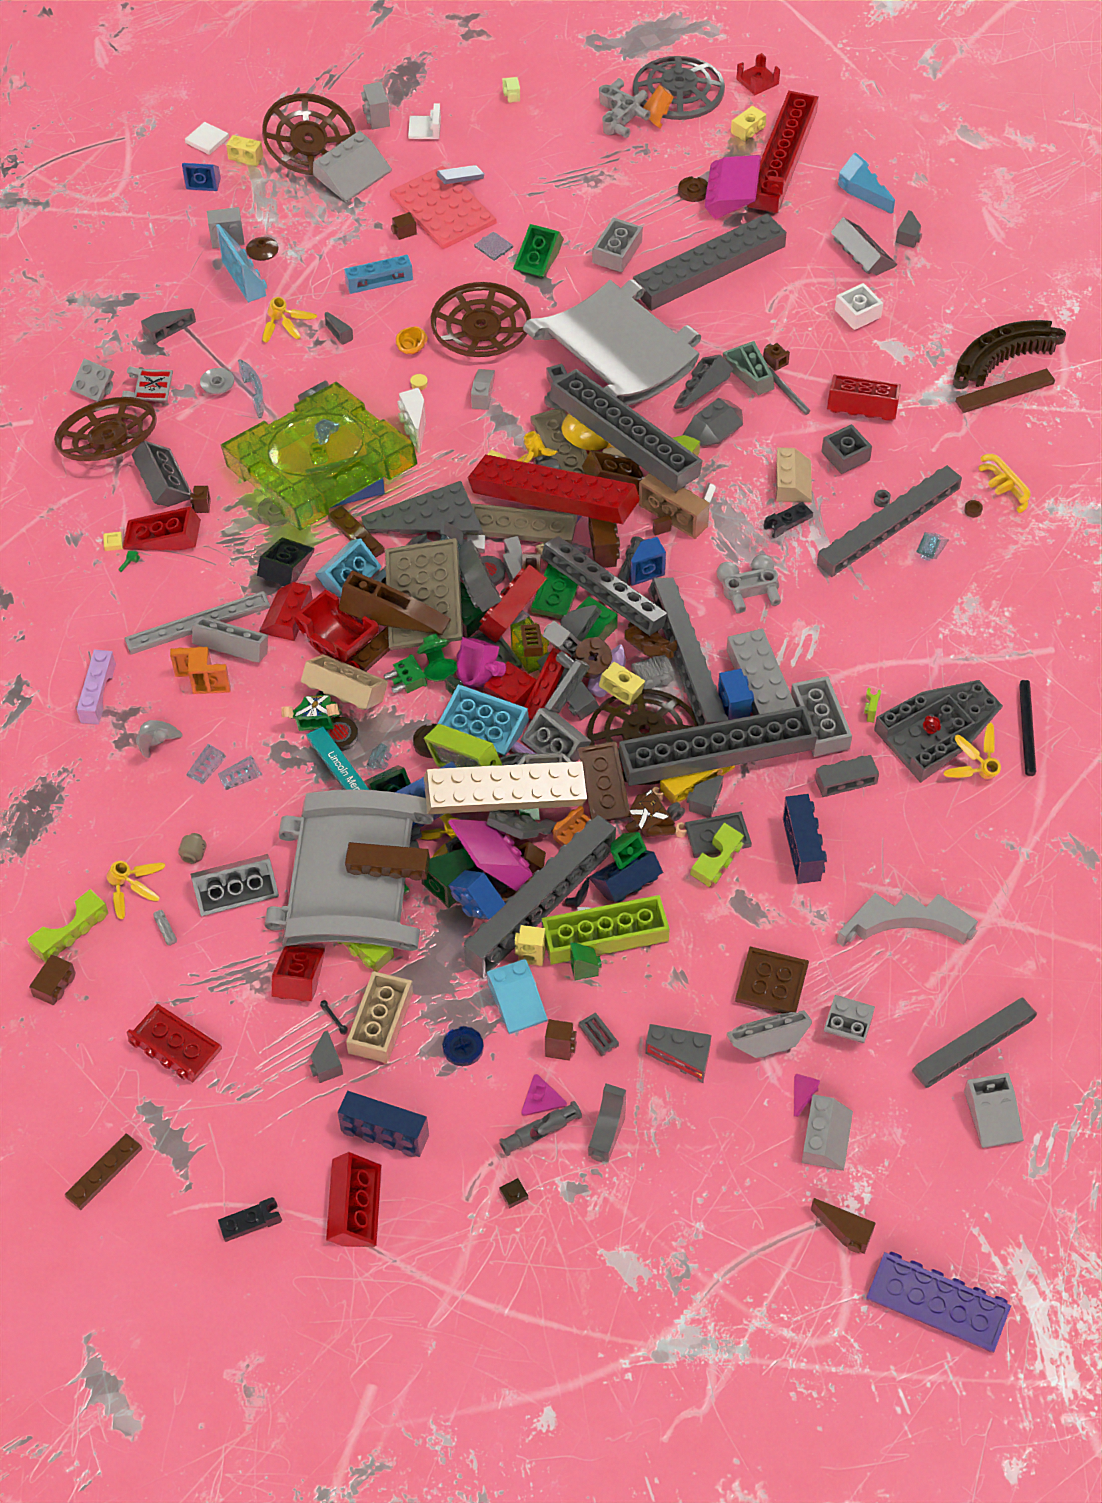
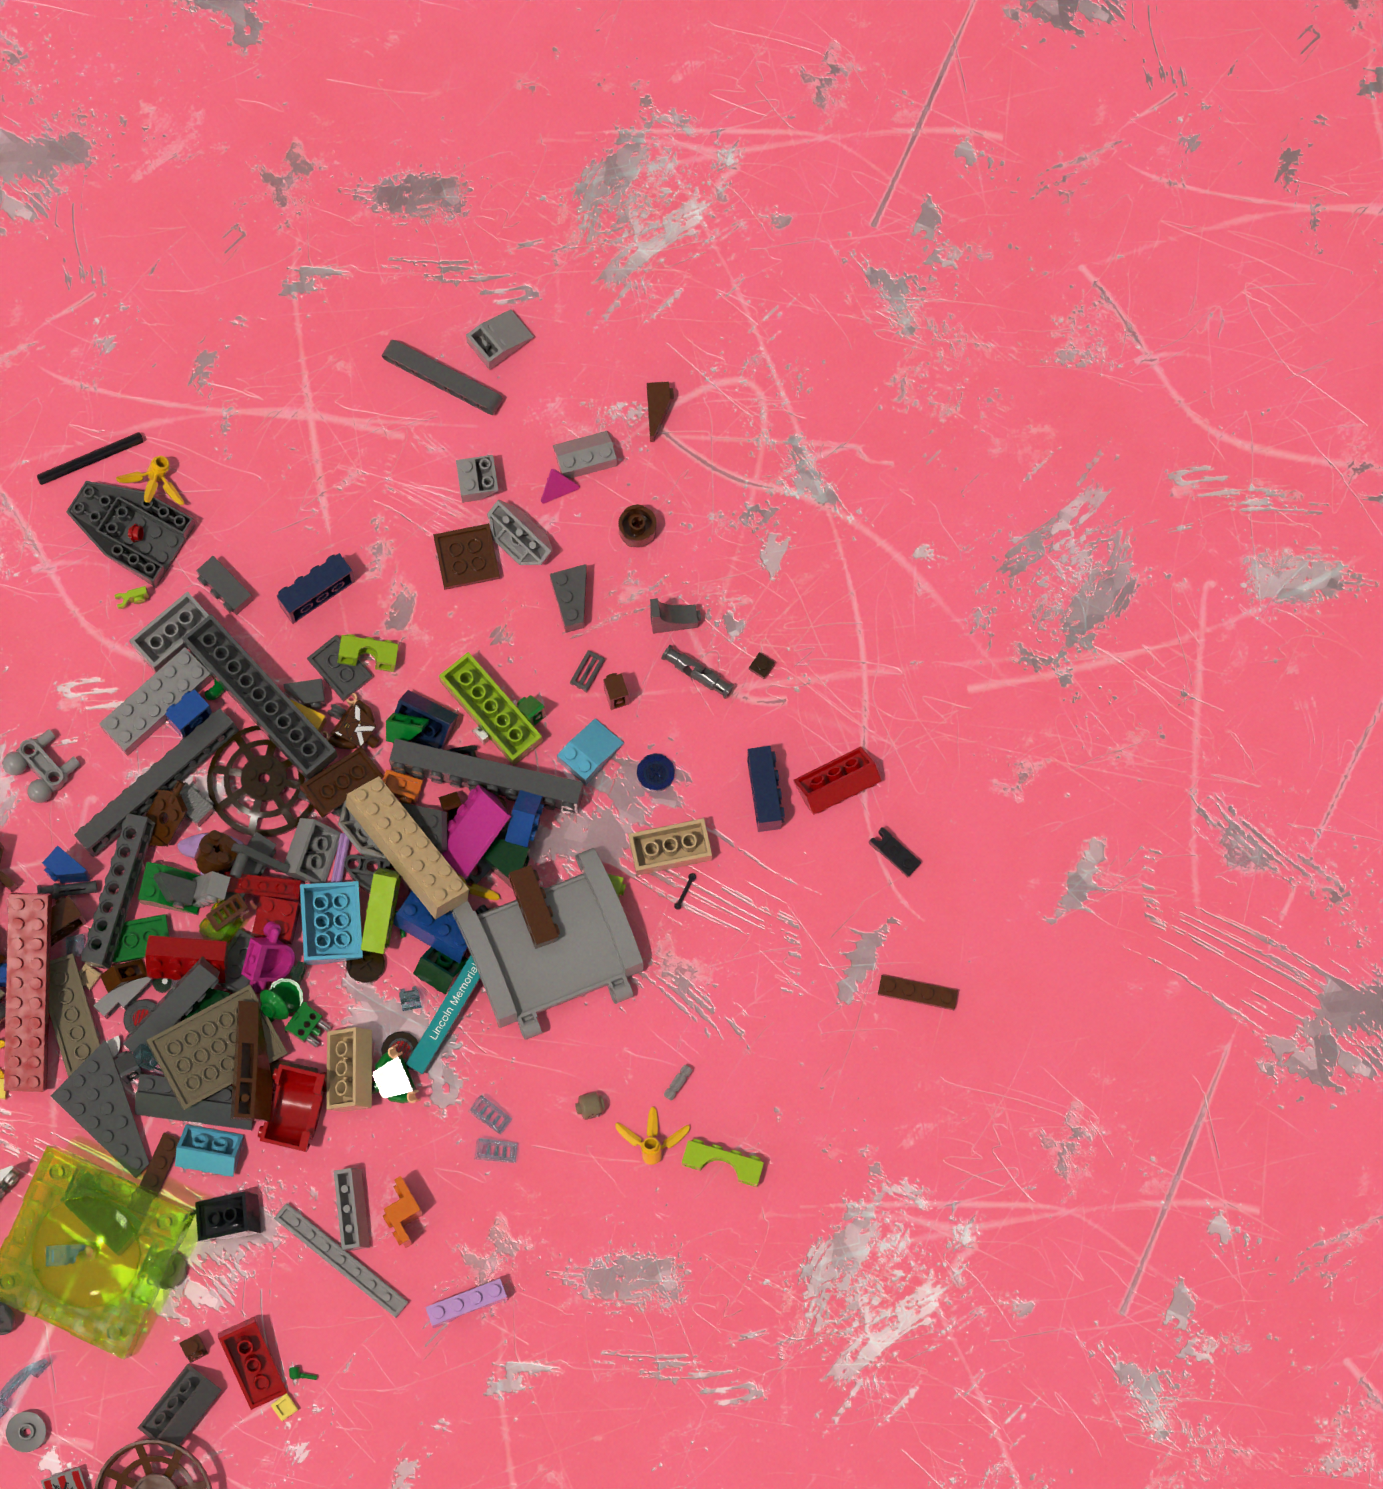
camera: 120 degrees left, 20 degrees up
reddish brown brick [29,954,76,1006] -> none
red bracket [126,1003,222,1083] -> none
light grey piece [136,720,183,758] -> none
dark grey slope [190,854,279,916] -> none
red slope [259,582,313,641] -> none
red slope [272,945,325,1002] -> none
dark grey slope [309,1030,343,1083] -> none
light yellow brick [515,925,546,966] -> none
dark pink piece [522,1074,567,1116] -> none
light yellow brick [599,662,645,706] -> none
light grey arch [837,893,978,947] -> none
bracket [866,1252,1012,1353] -> none
none -> reddish brown brick [618,504,656,547]

